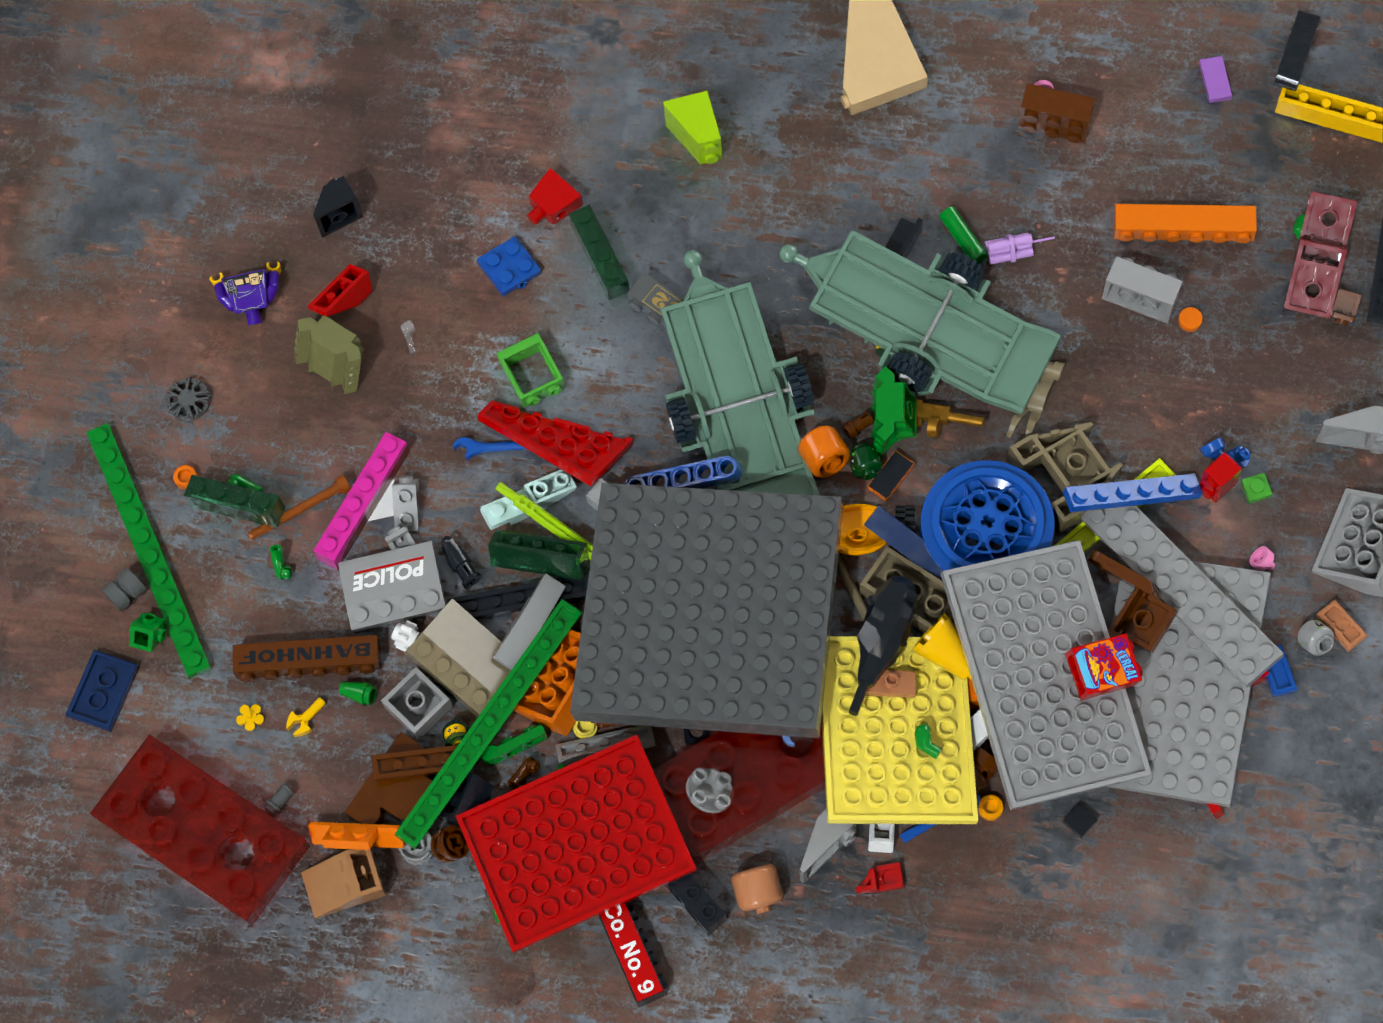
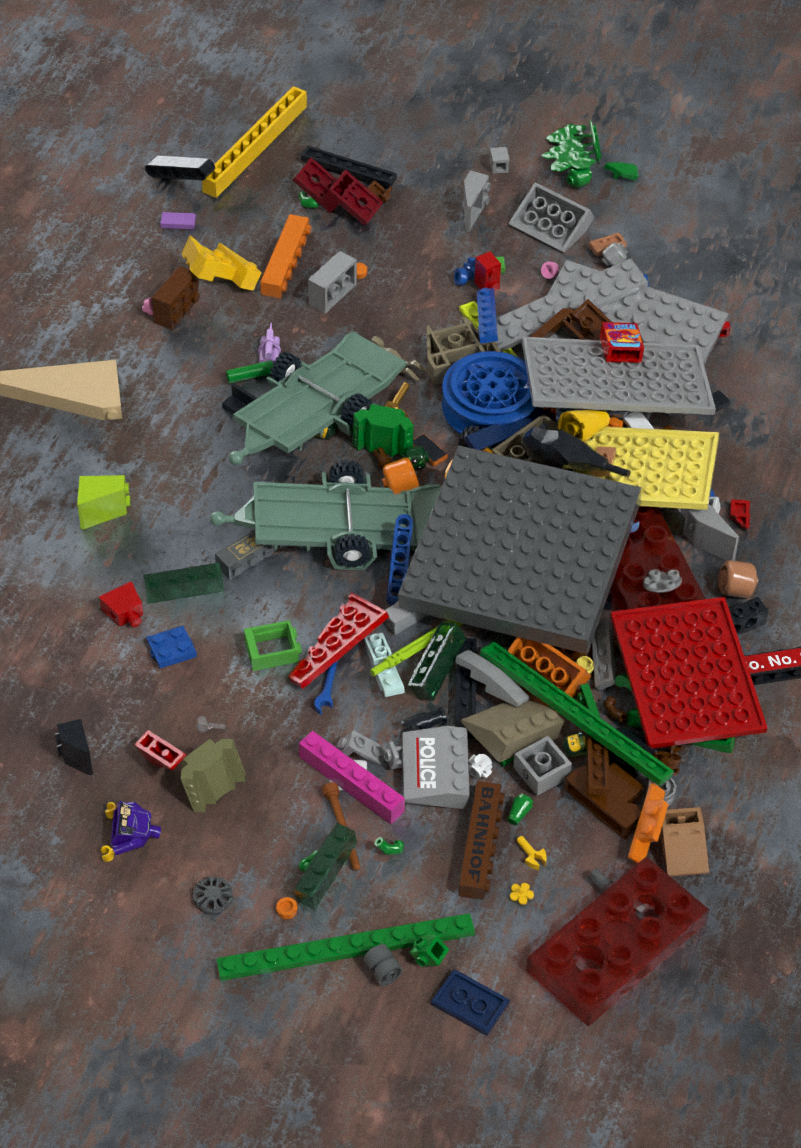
camera: 85 degrees left, 20 degrees down
green arm [914,724,942,759] -> none
none -> yellow wedge [182,235,262,291]

